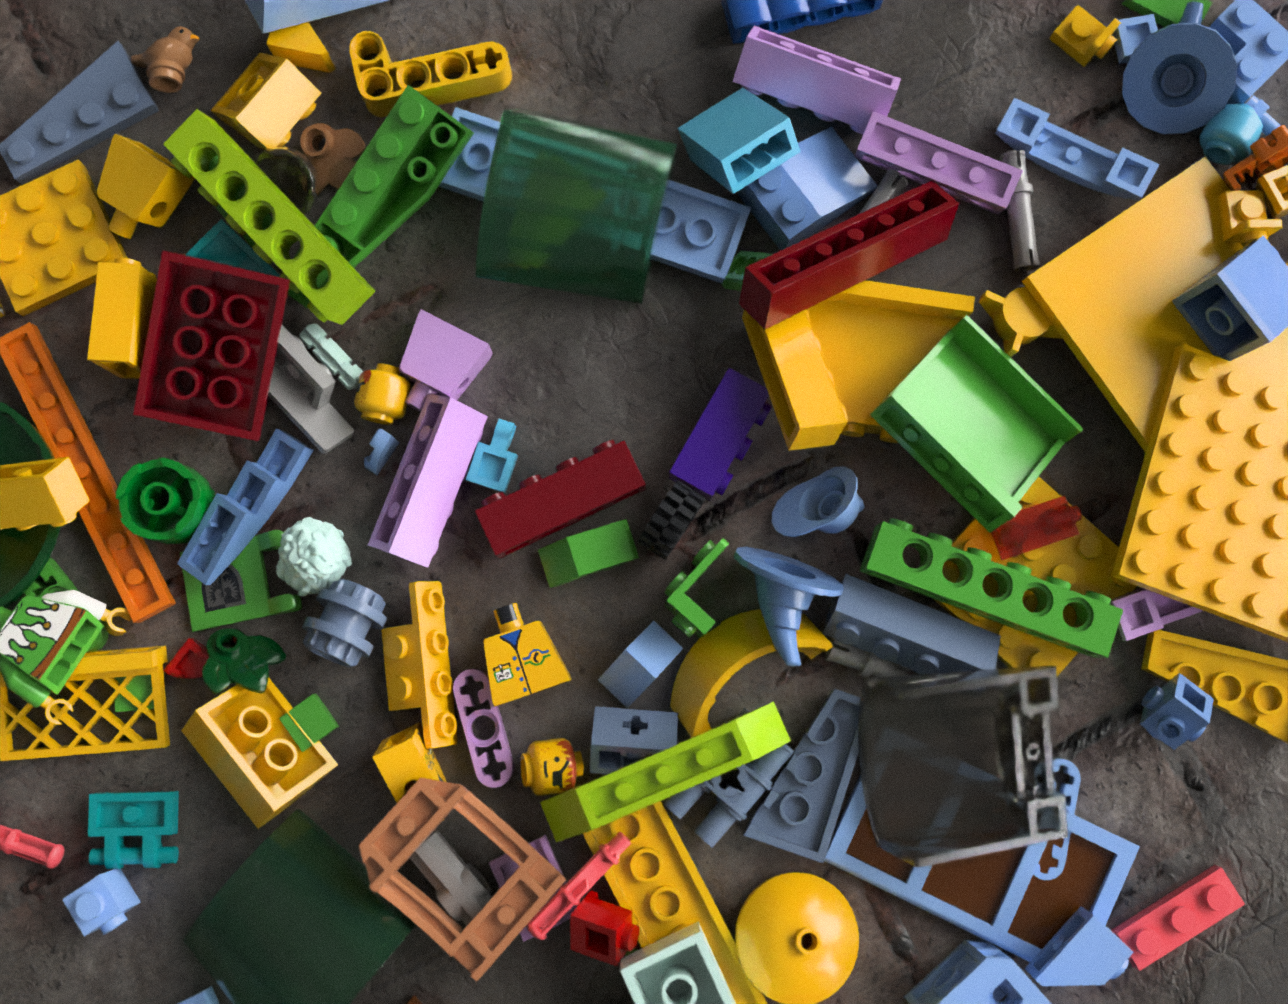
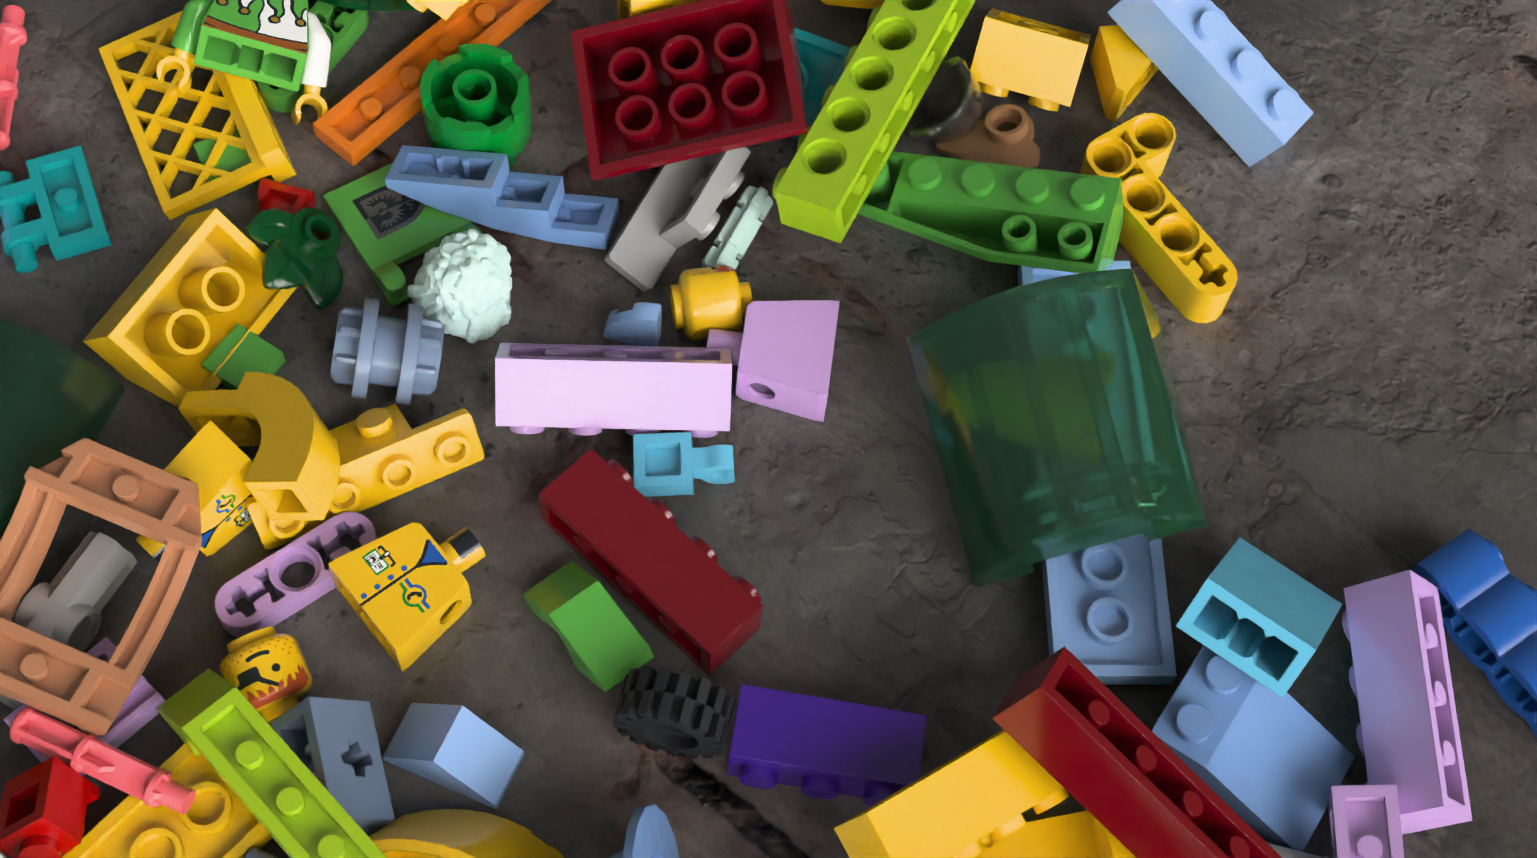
camera: 65 degrees right, 20 degrees down
bright green bracket [664,538,729,638] -> none
none -> yellow arch [178,372,340,520]

